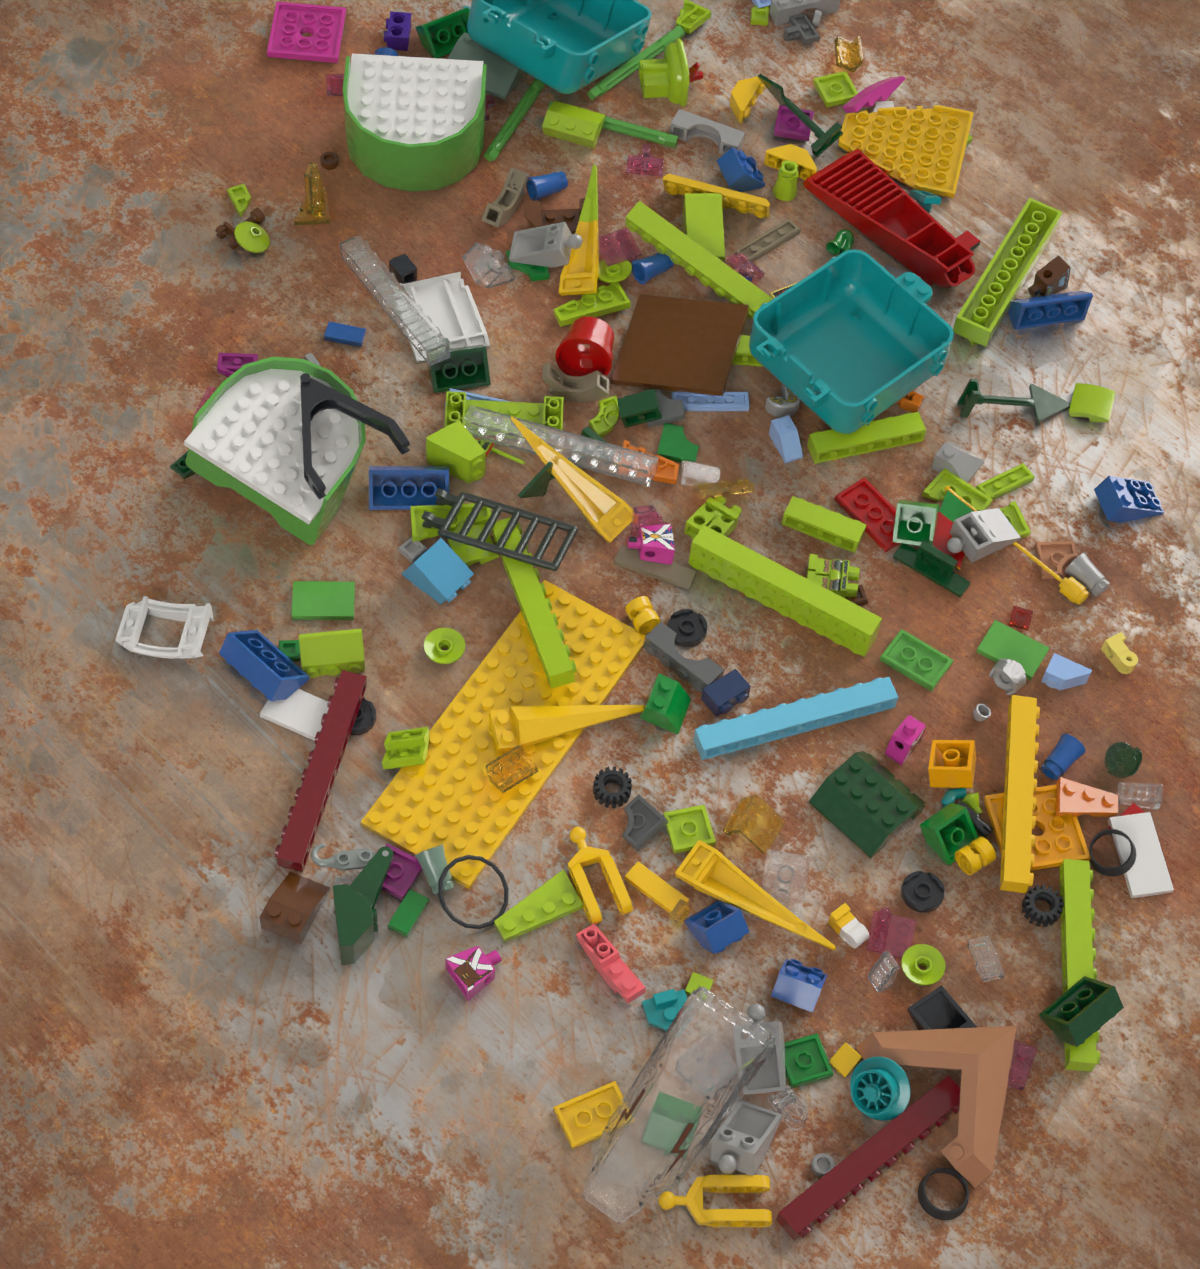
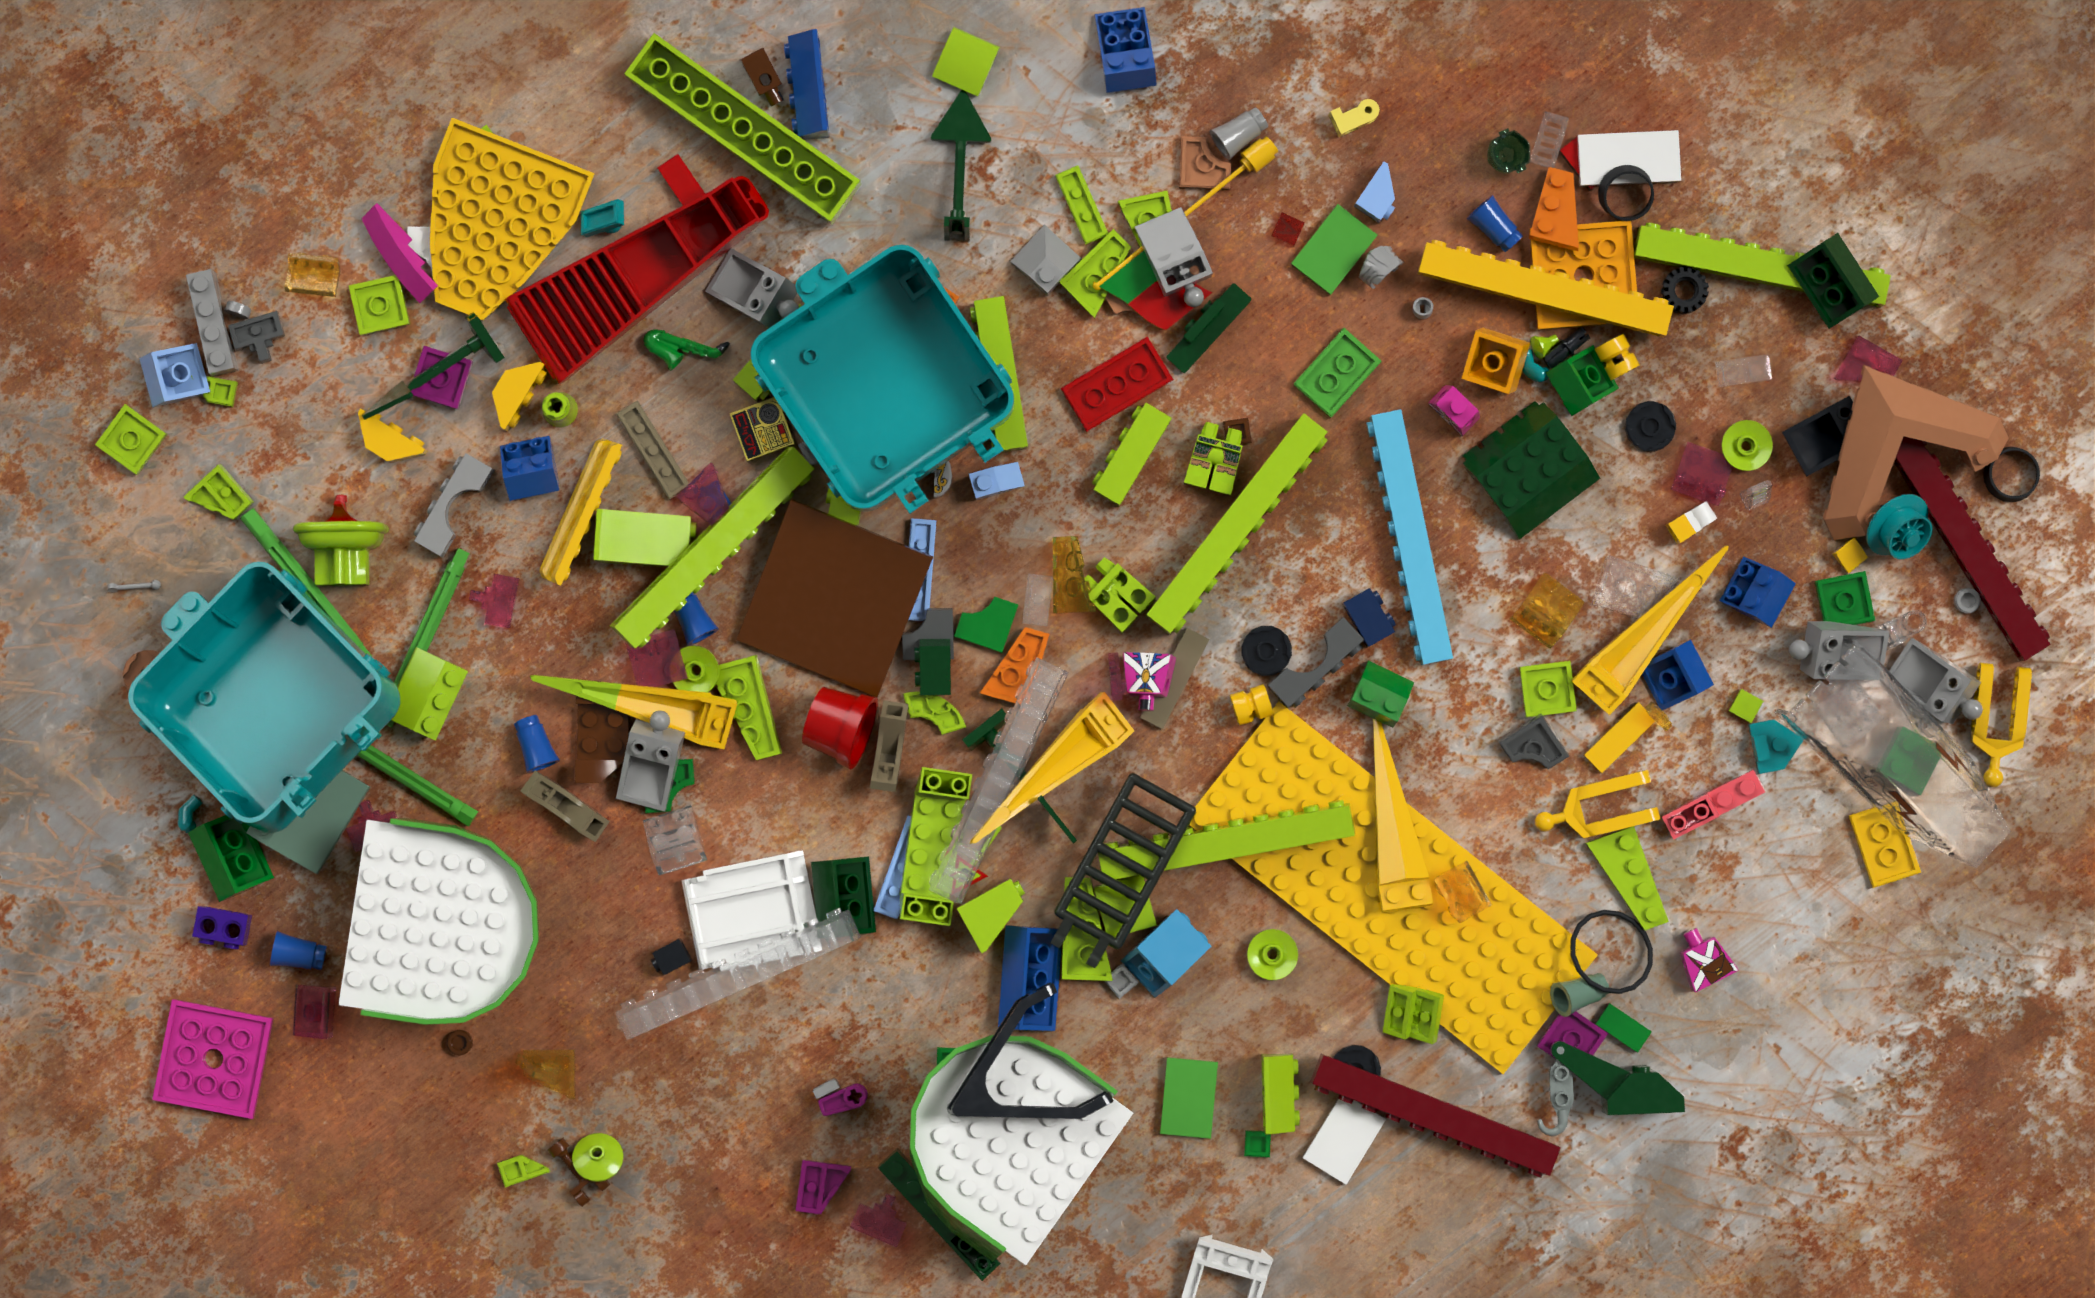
camera: 80 degrees left, 30 degrees up
blue slope [219,630,310,701] -> none
reddish brown slope [259,872,330,944] -> none
blue tile [324,321,366,347] -> none
black tyre [593,767,632,808] -> none
green slope [892,500,939,546] -> none

